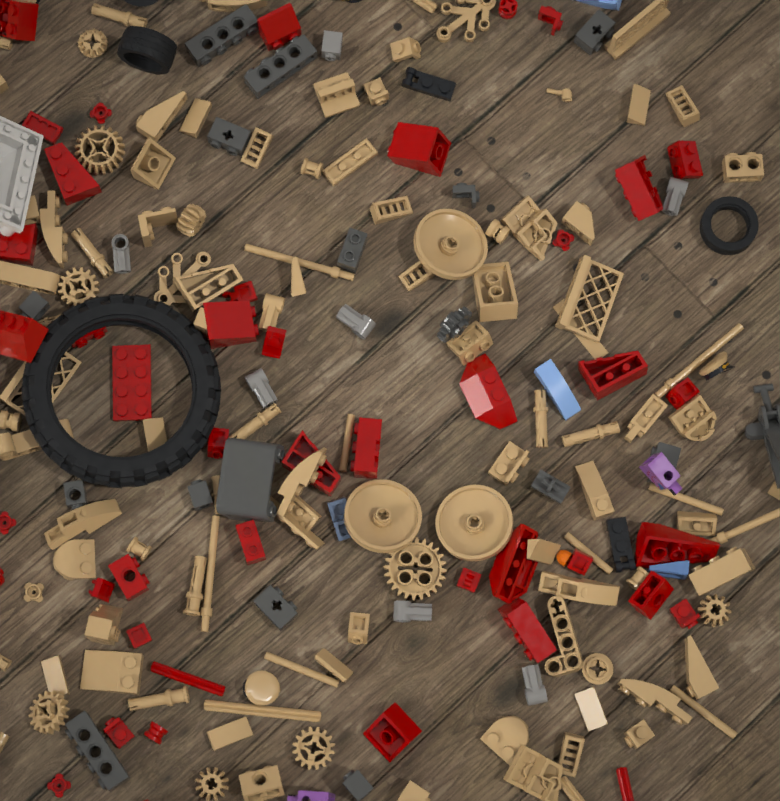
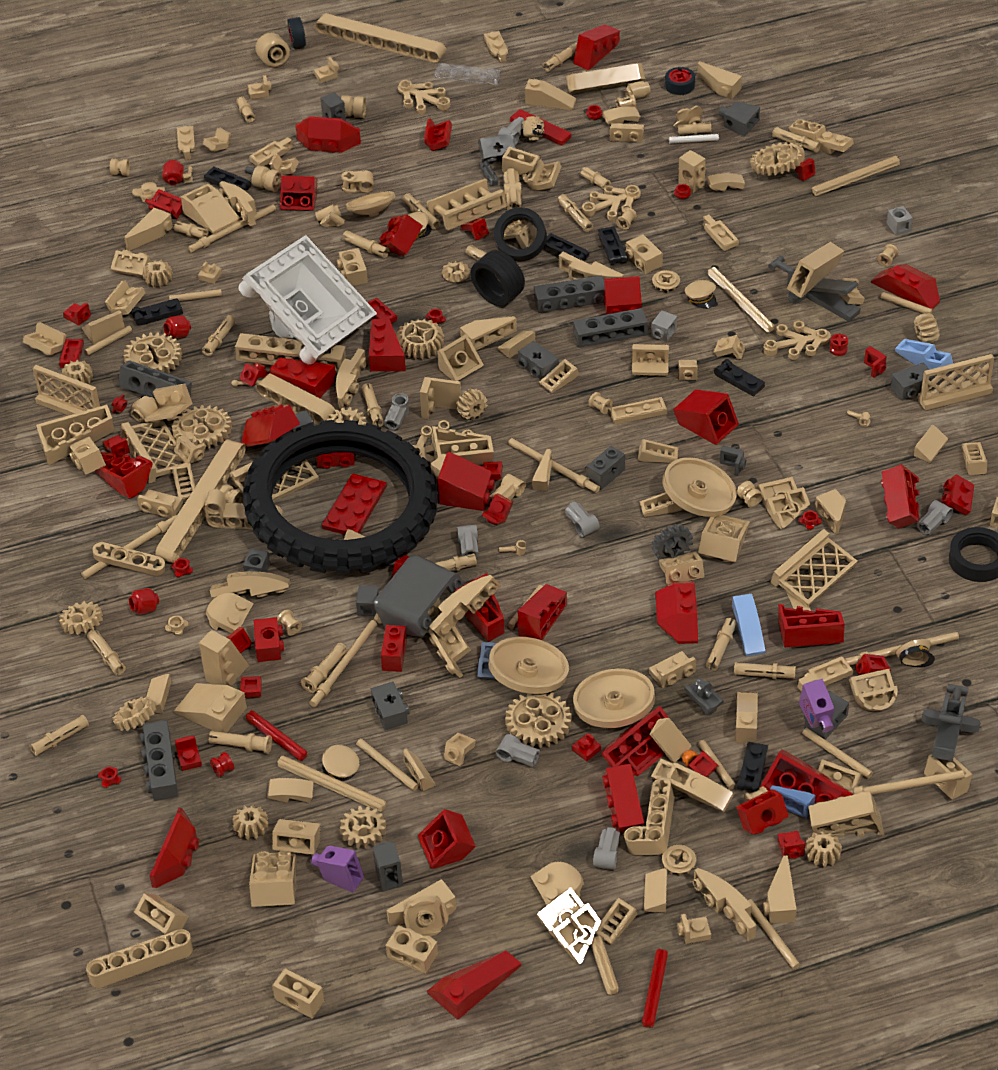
camera: 30 degrees right, 30 degrees down
none -> tan hand [499,540,526,556]

